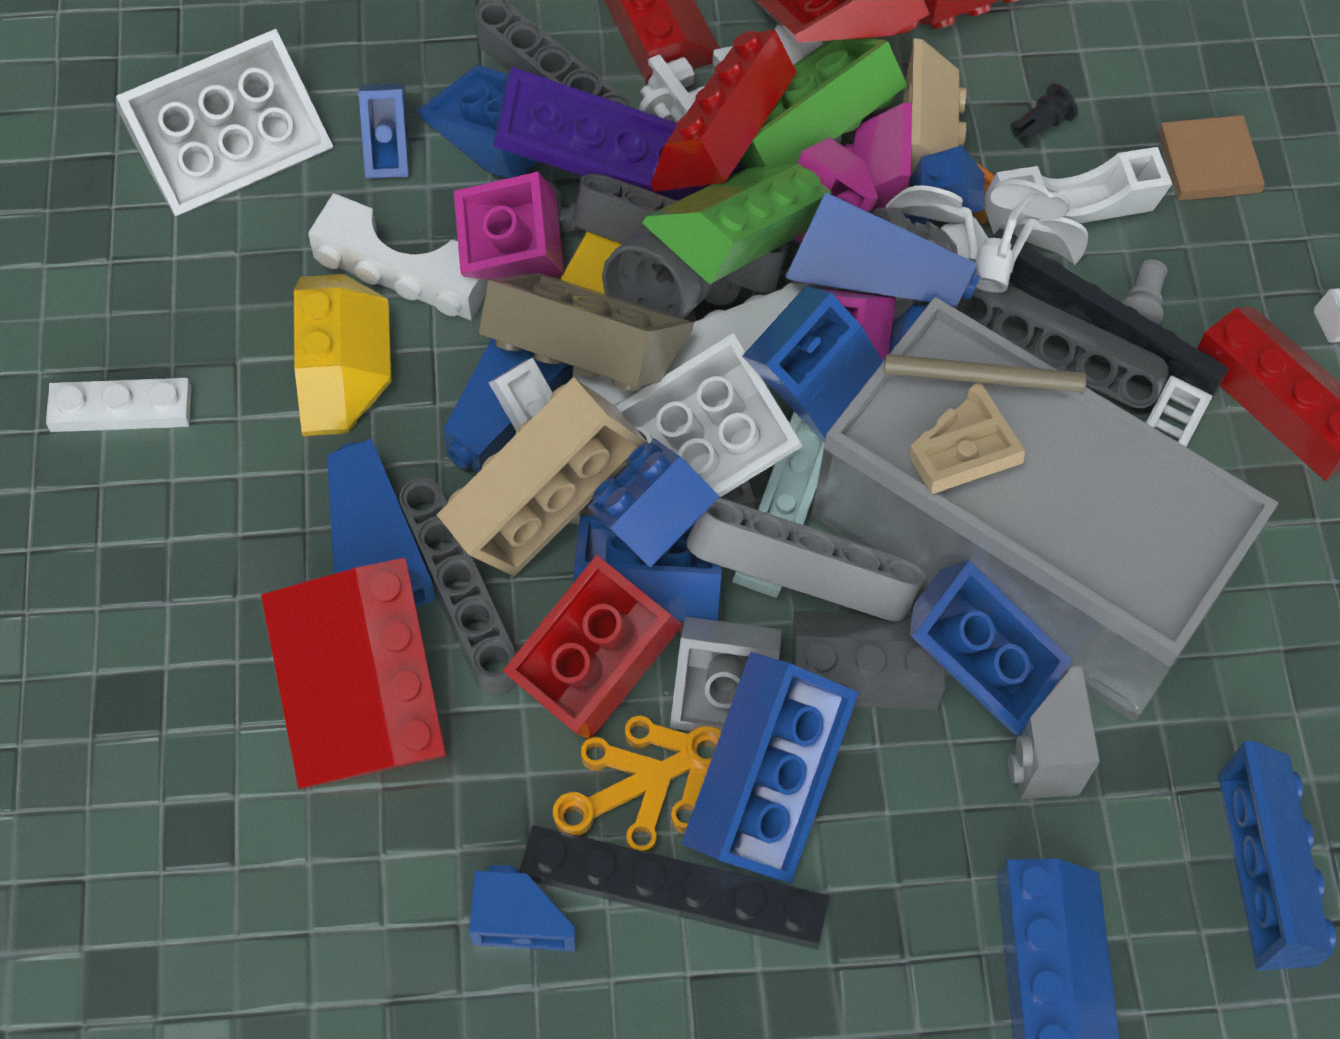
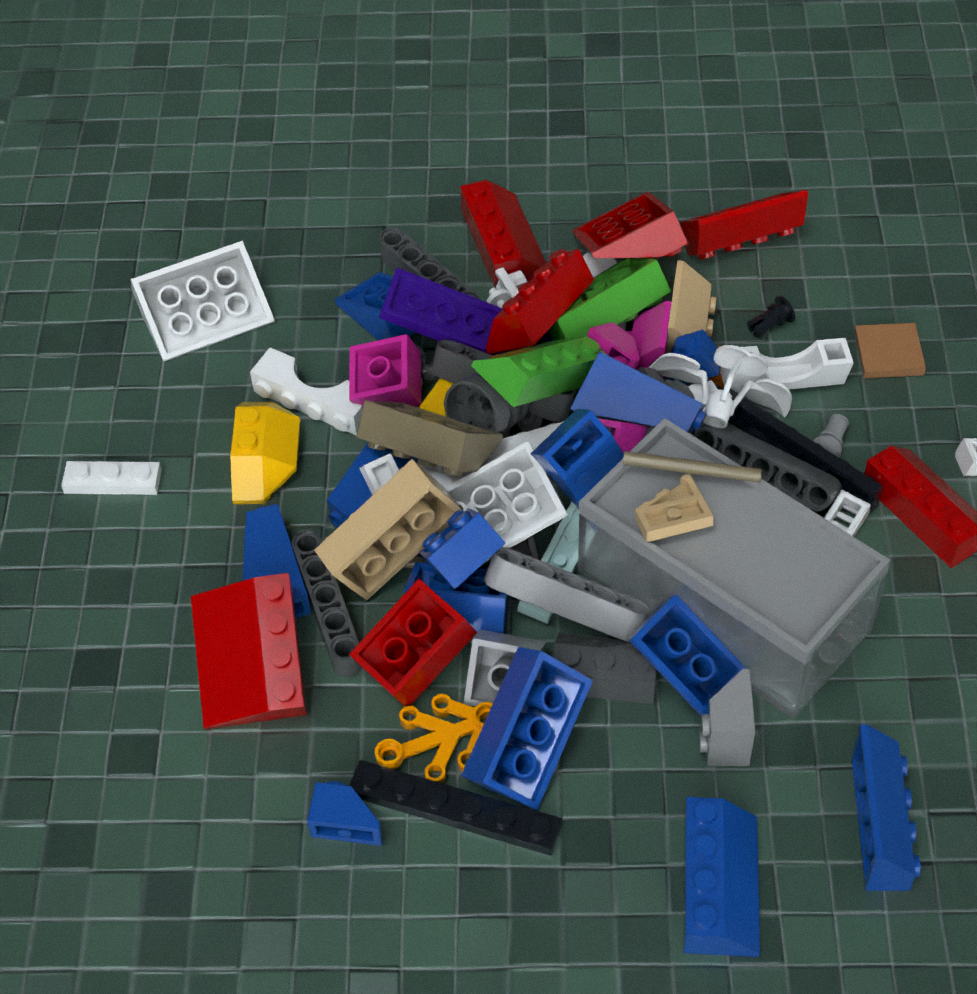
camera: 10 degrees right, 10 degrees down
blue slope [358,83,409,178] -> none

